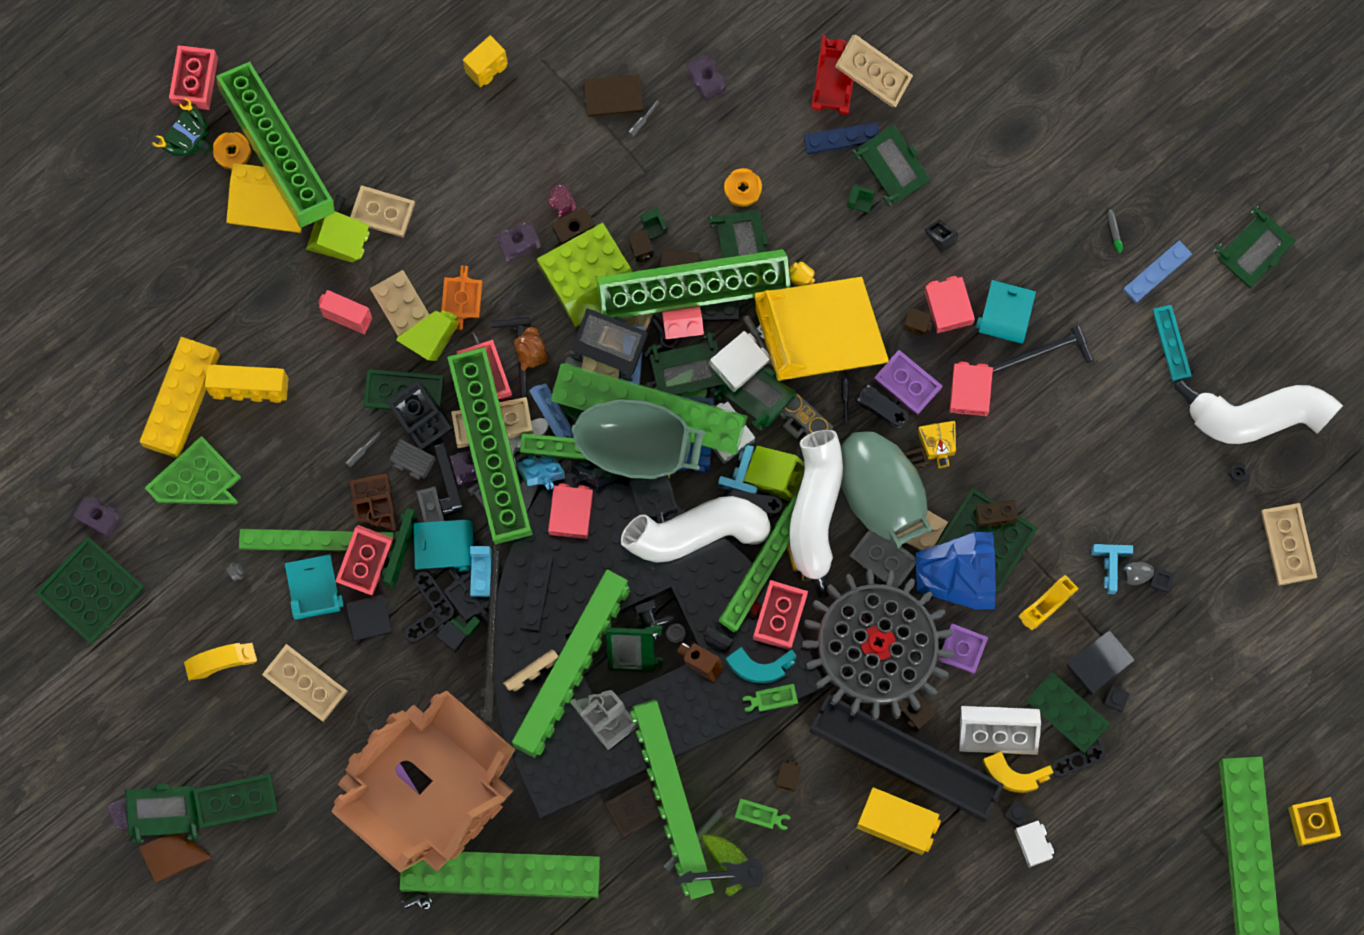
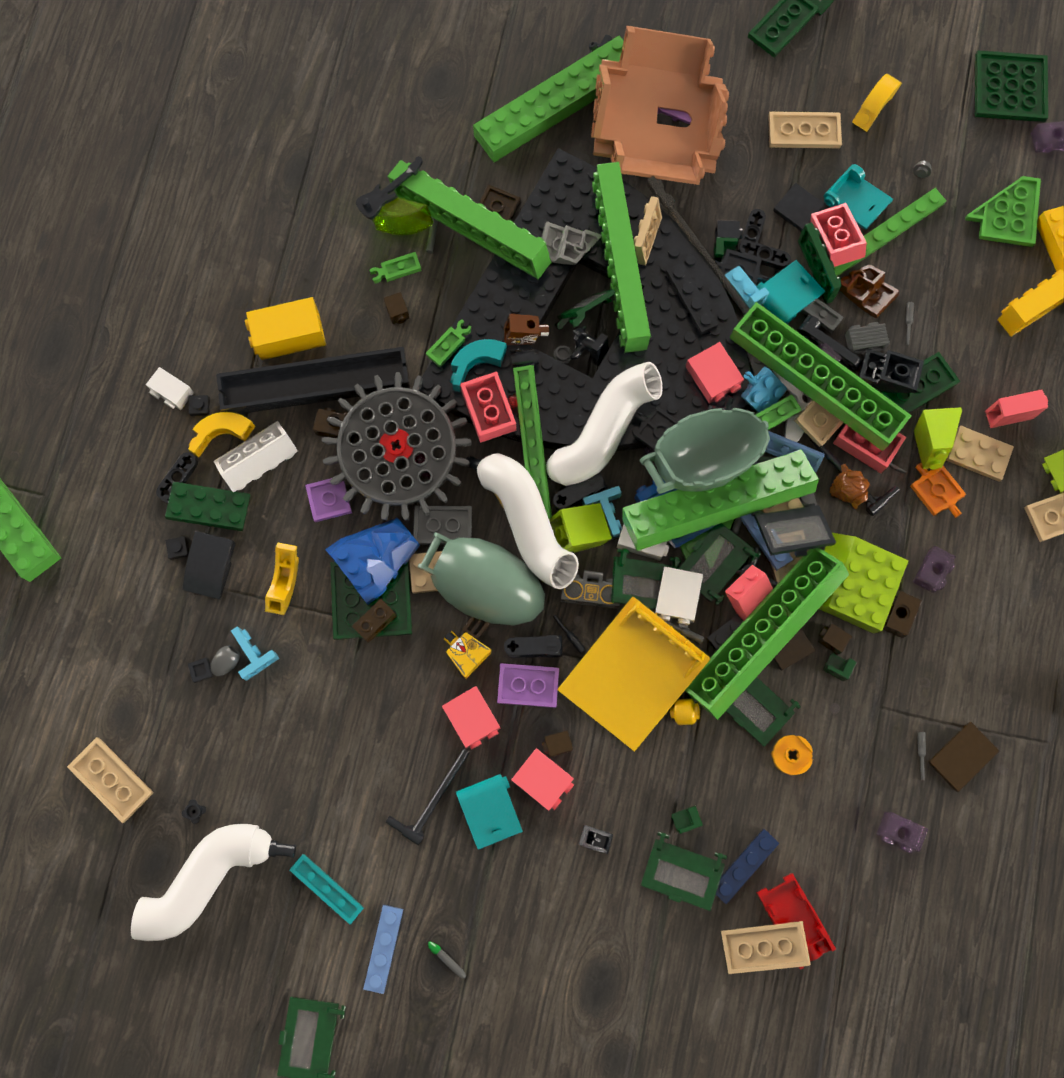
camera: 140 degrees right, 0 degrees up
clear pink brick [548,184,576,217] -> none

